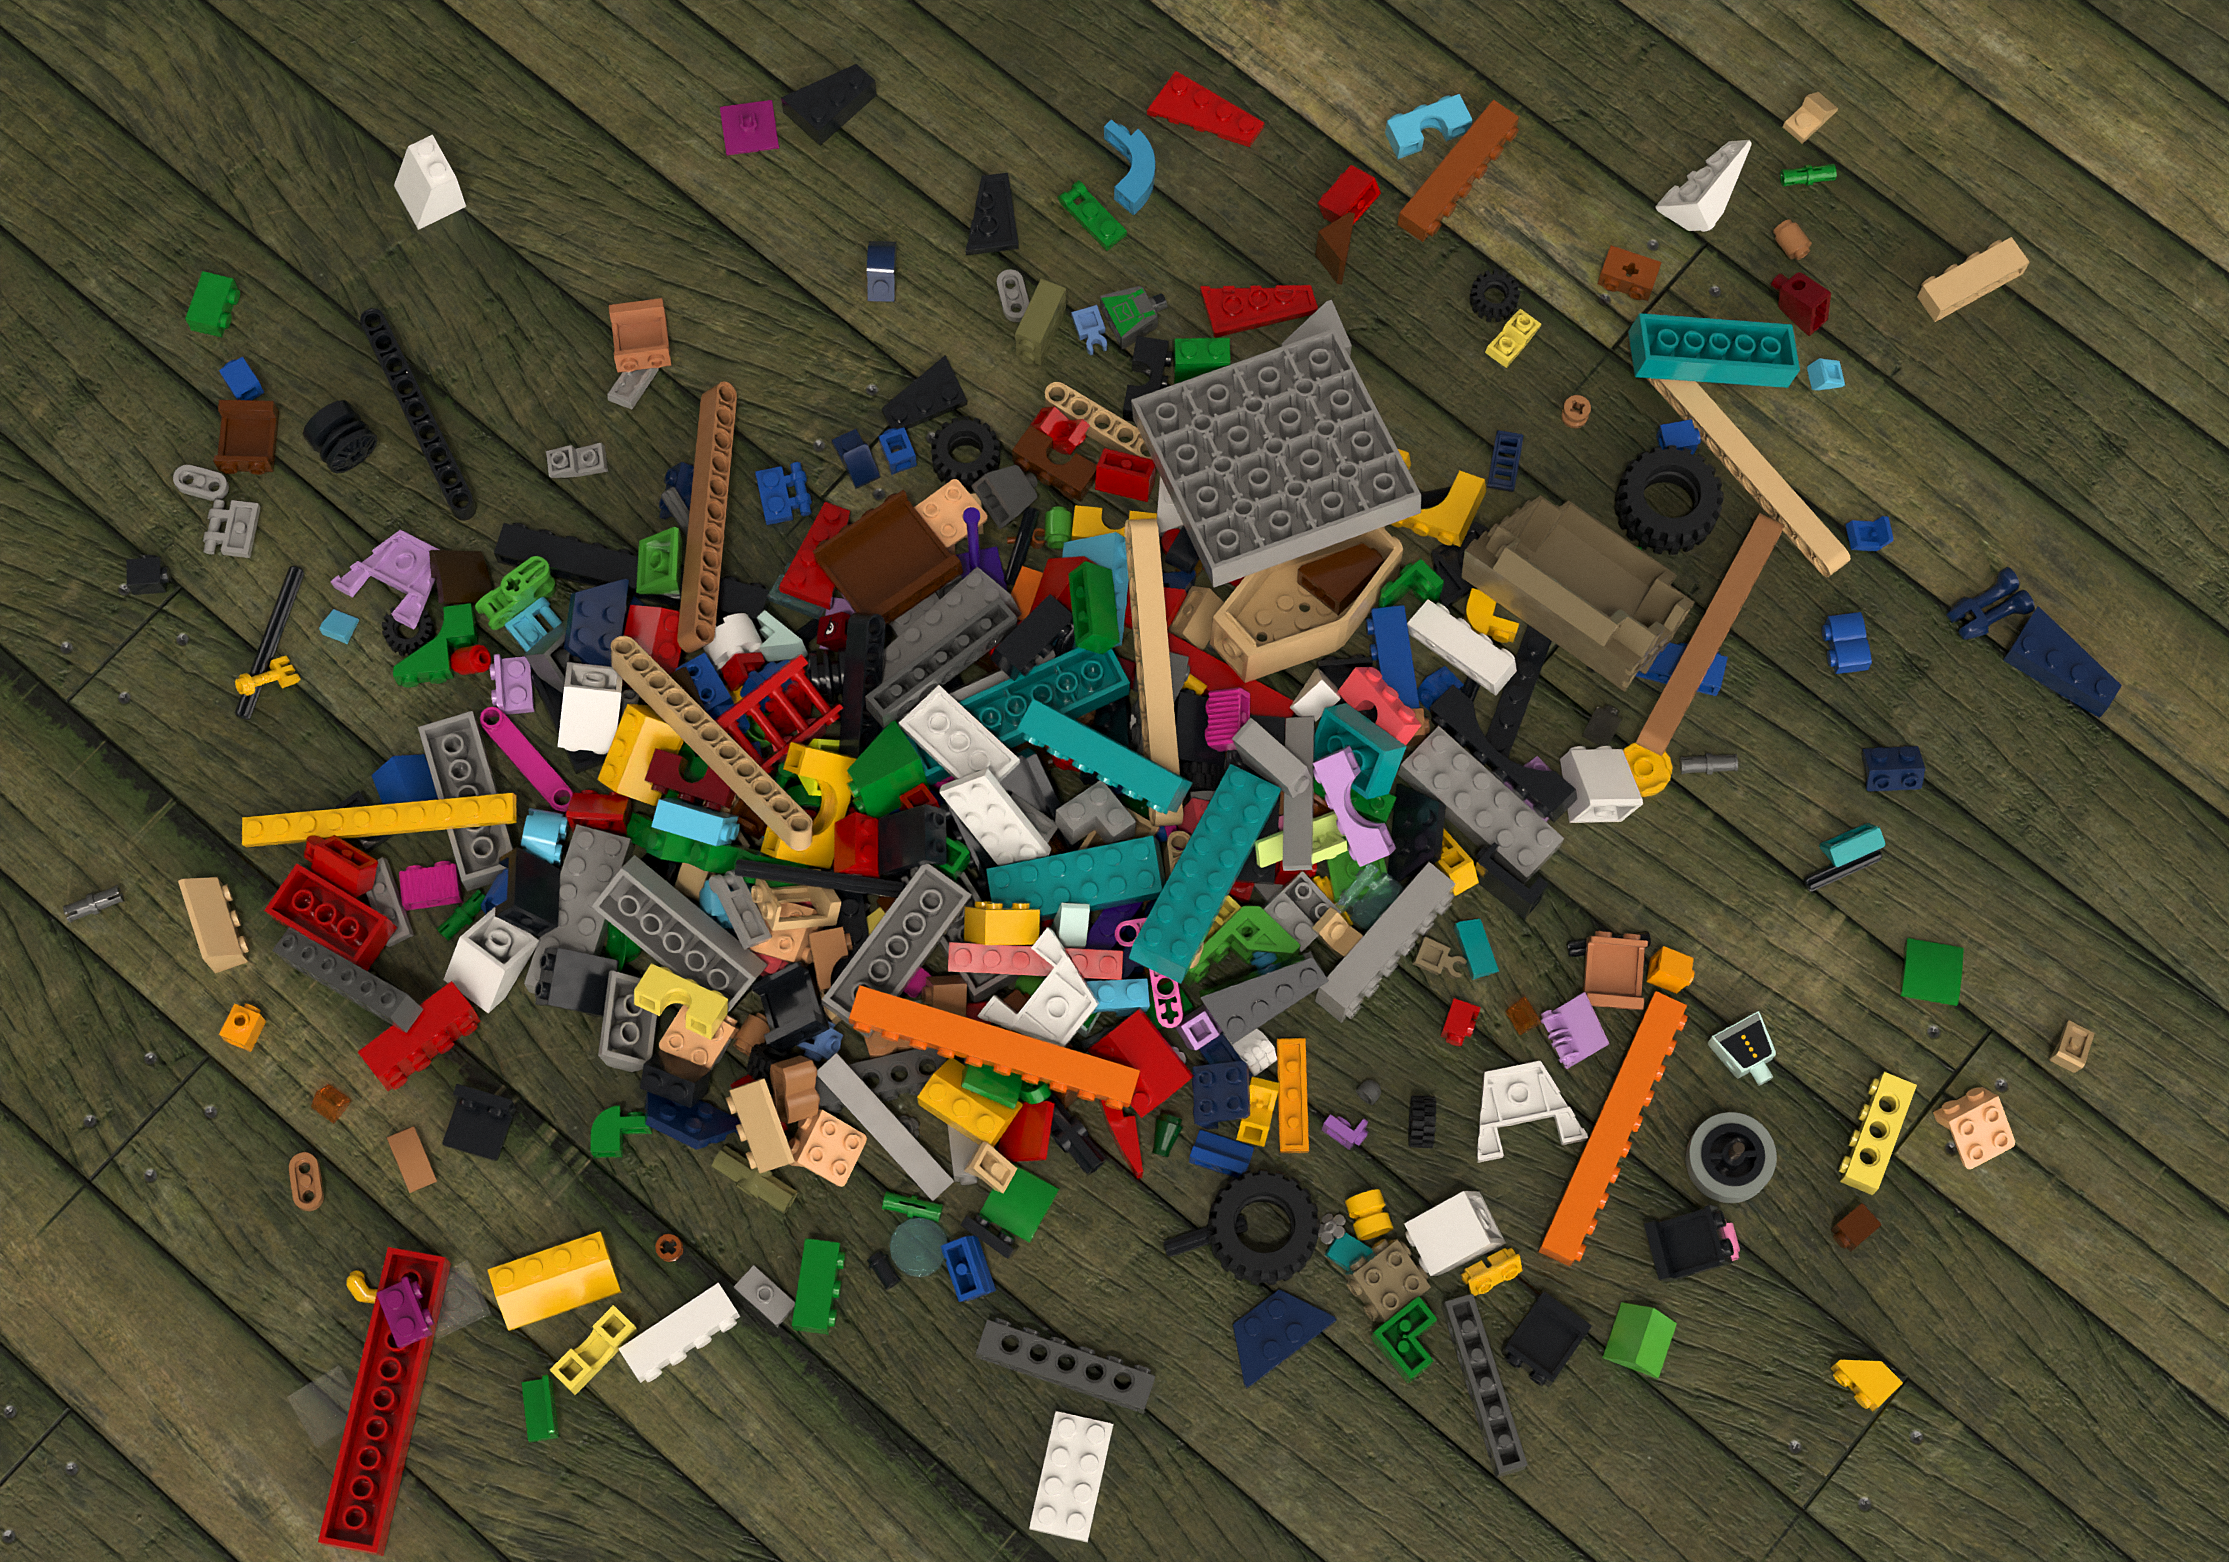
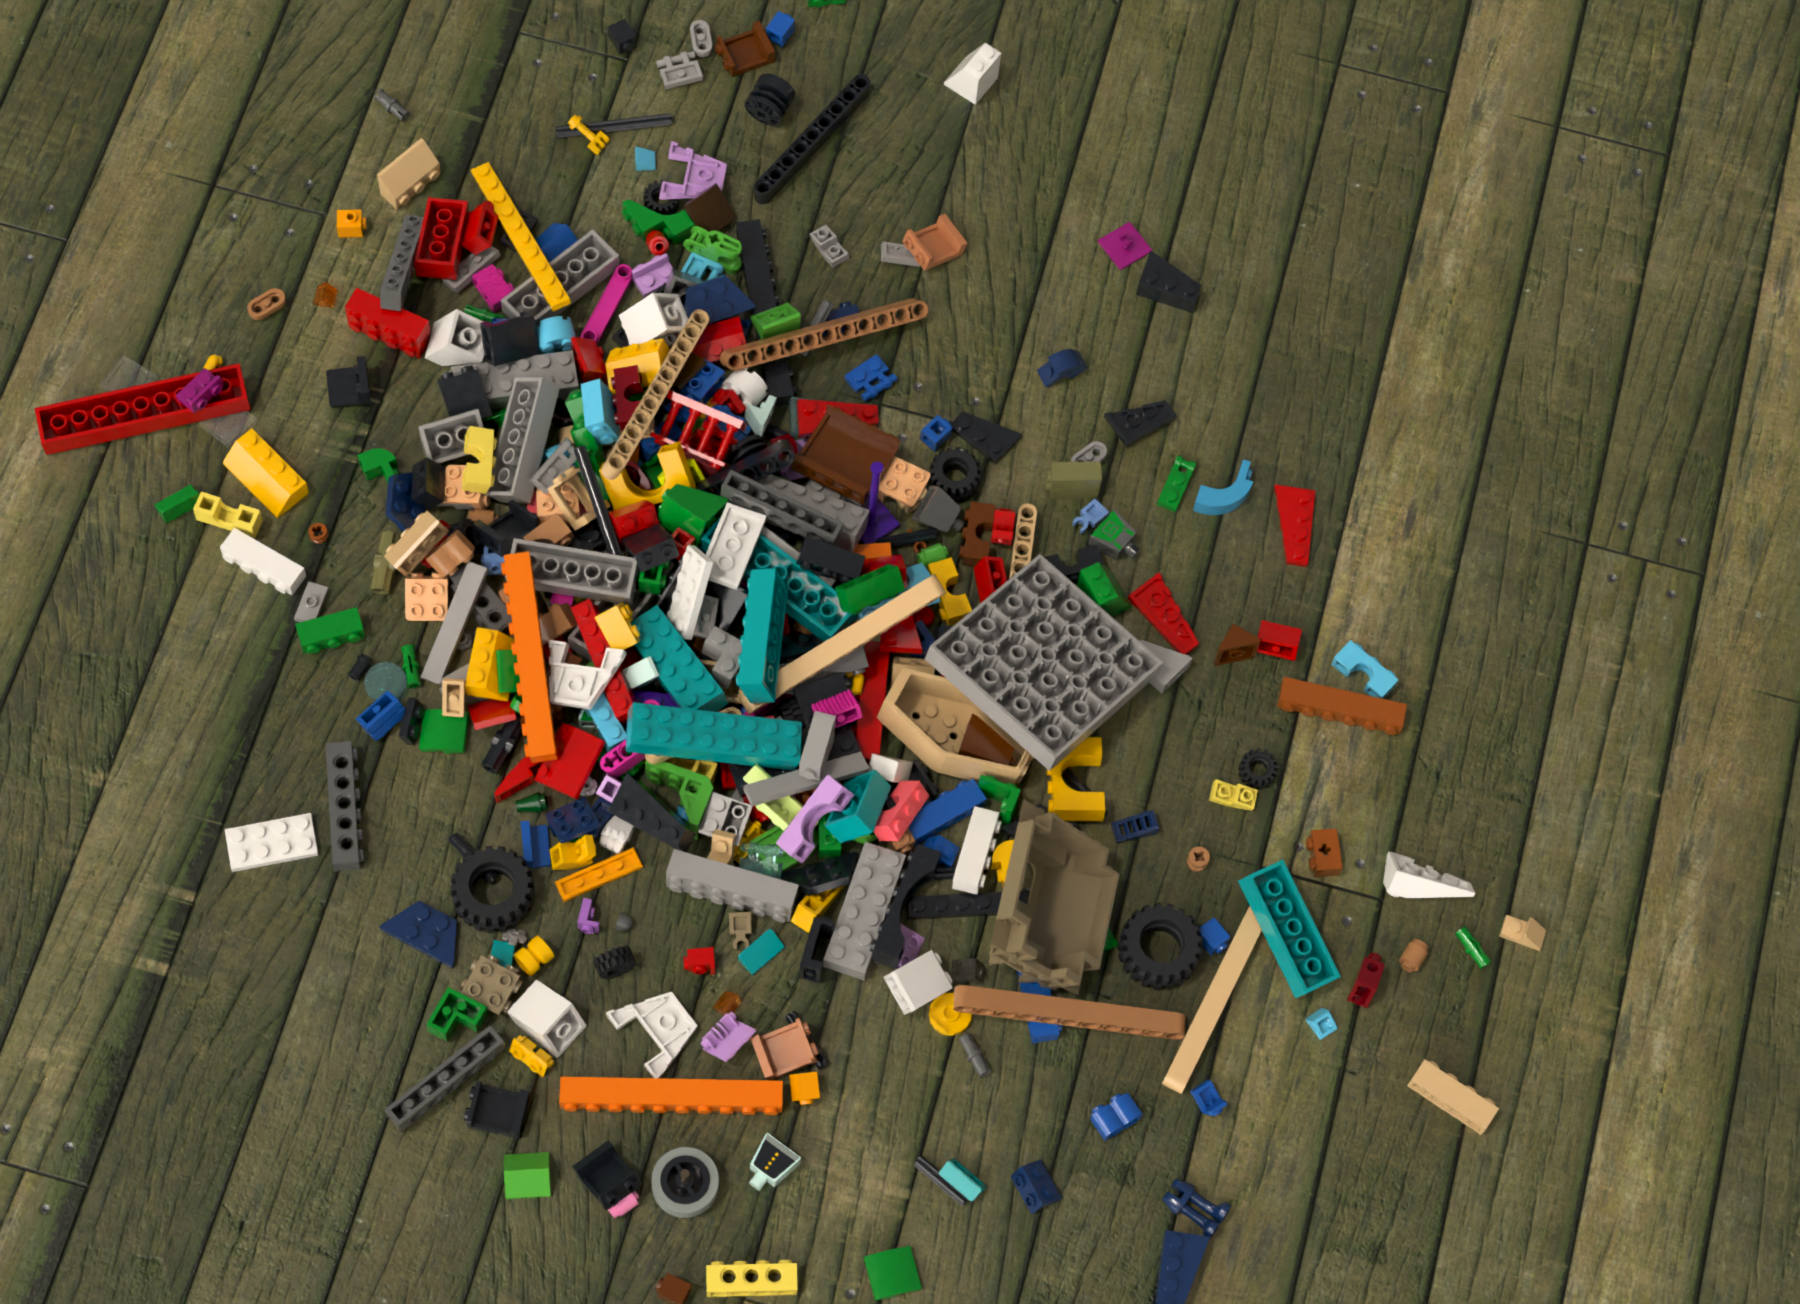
camera: 60 degrees right, 5 degrees down
medium nougat slope [386,1126,437,1193] -> none
dark blue slope [832,429,880,489] -> none

